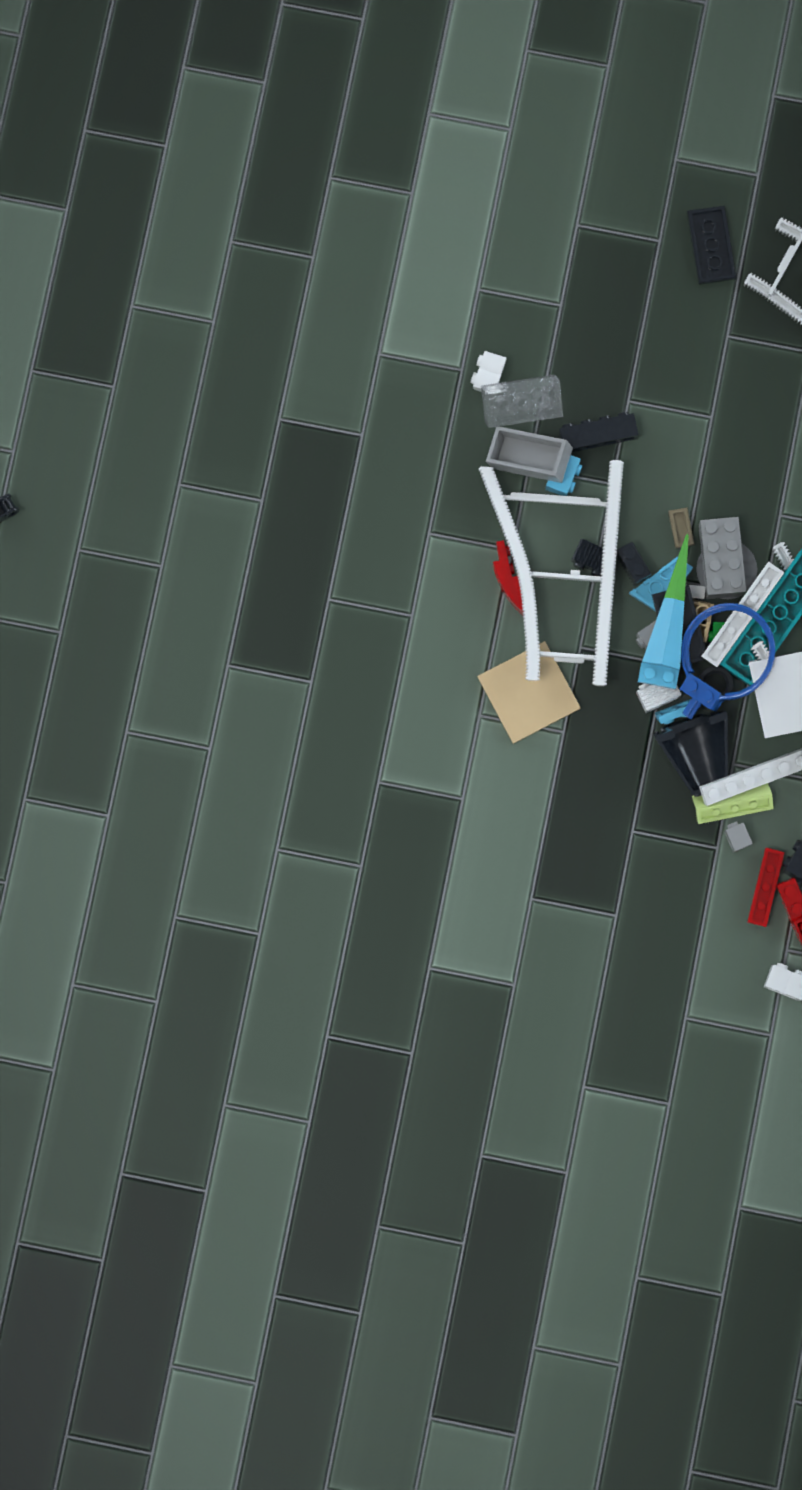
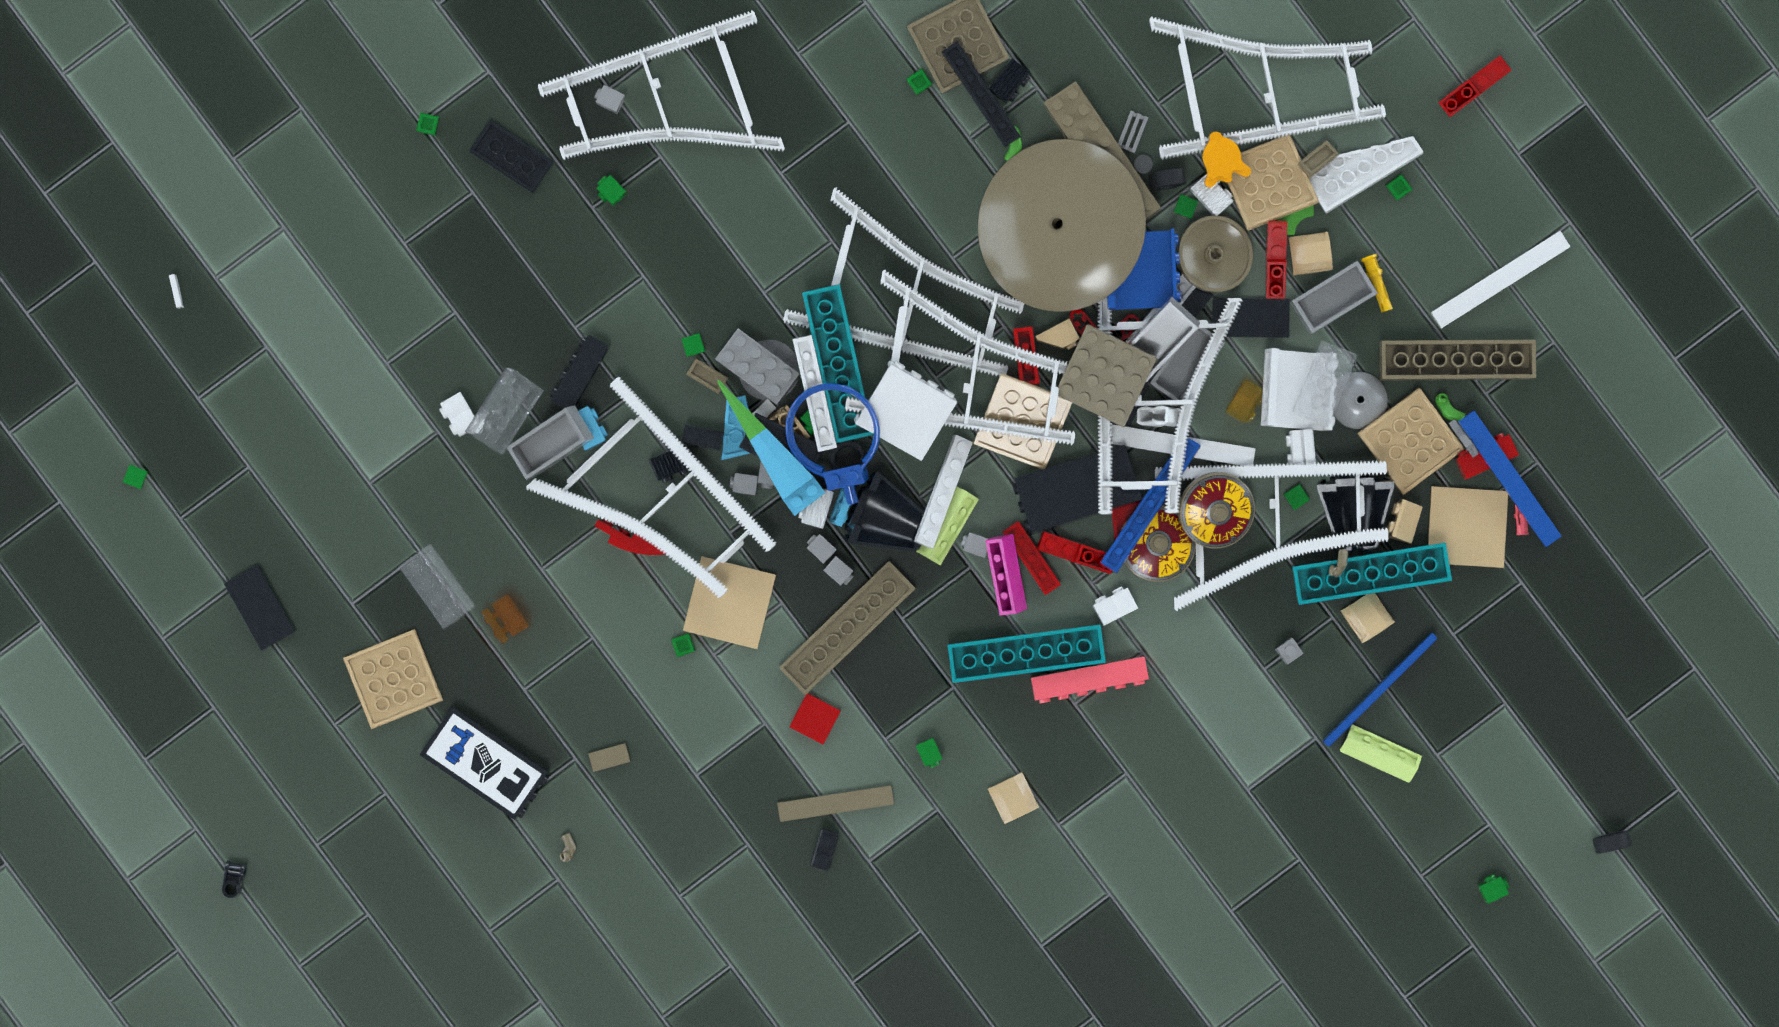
camera: 50 degrees left, 5 degrees up
none -> green tile [123,464,148,489]
none -> white piece [169,274,184,309]
none -> black tile [224,565,296,651]
none -> tan tile [343,629,443,729]
none -> clear brick [399,544,477,629]
none -> green tile [416,113,440,136]
none -> brick [420,707,549,820]
none -> clear orange brick [481,594,531,644]
none -> dark tan arm [560,833,577,862]
none -> dark tan tile [588,743,631,772]
none -> green brick [597,175,627,207]
none -> green tile [671,633,695,658]
none -> green tile [681,333,705,357]
none -> light grey brick [729,473,758,496]
none -> dark tan tile [777,785,894,822]
none -> dark tan plate [779,561,916,695]
none -> red tile [789,693,841,745]
none -> light grey brick [807,534,837,564]
none -> black brick [810,828,839,871]
none -> light grey brick [823,556,854,586]
none -> green brick [916,738,943,769]
none -> teal brick [947,625,1106,683]
none -> dark pink brick [985,534,1027,616]
none -> tan slope [988,772,1039,824]
none -> coral brick [1031,657,1149,704]

